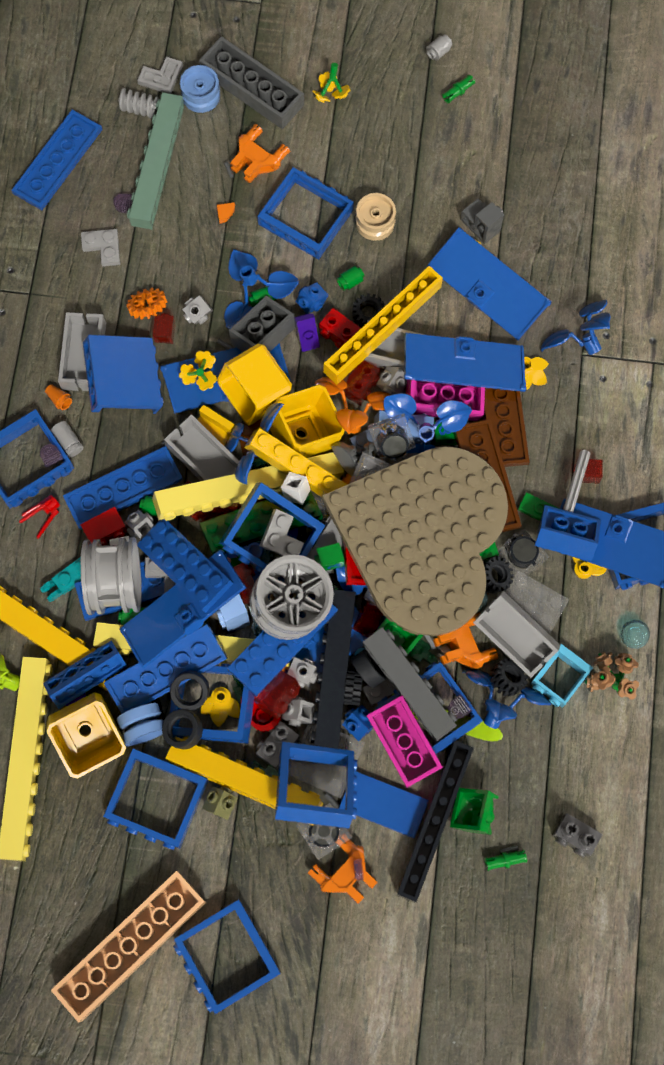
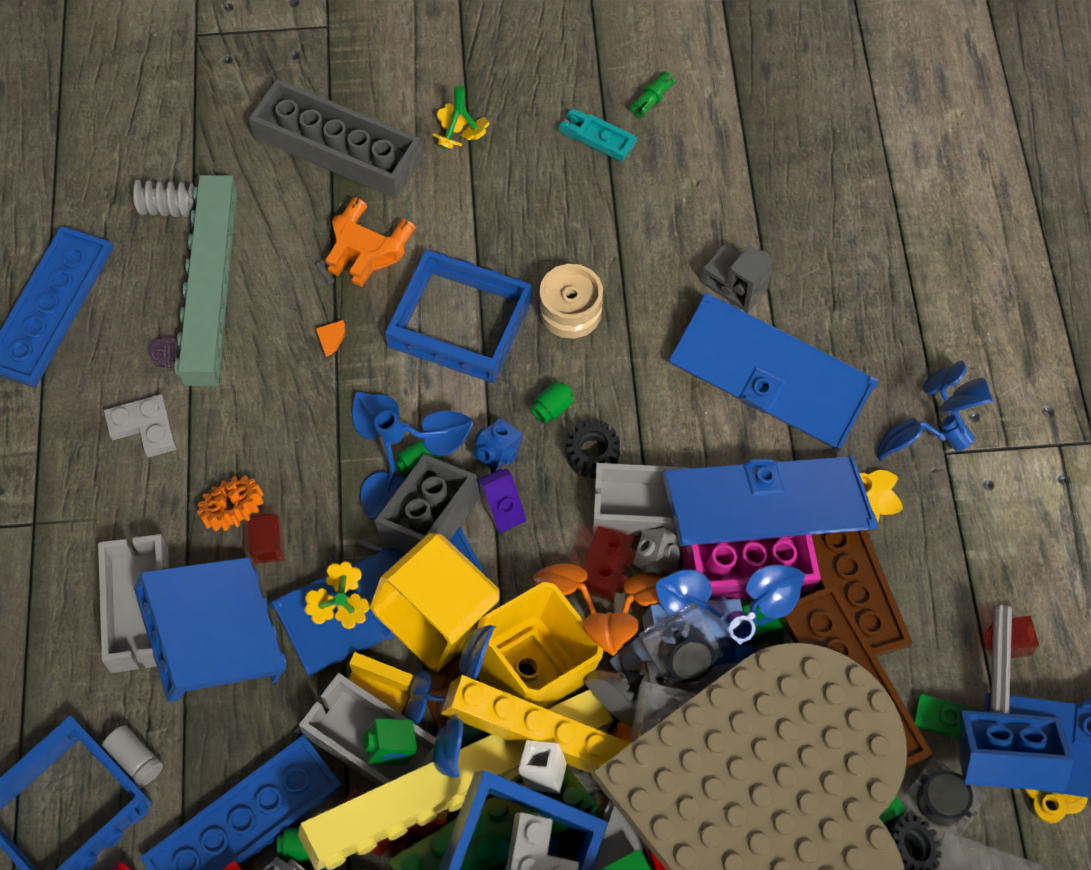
camera: 10 degrees left, 10 degrees down
clear purple tile [40,444,63,468] -> none
orange cone [45,384,72,410] -> none
light grey plate [137,57,183,94] -> none
medium blue wheel [180,65,220,113] -> none
light grey brick [182,295,213,325] -> none
red brick [319,308,361,349] -> none
yellow brick [323,266,443,385] -> none
light grey brick [427,34,452,60] -> none
none -> green brick [362,718,417,765]
none -> teal hinge [558,109,637,162]

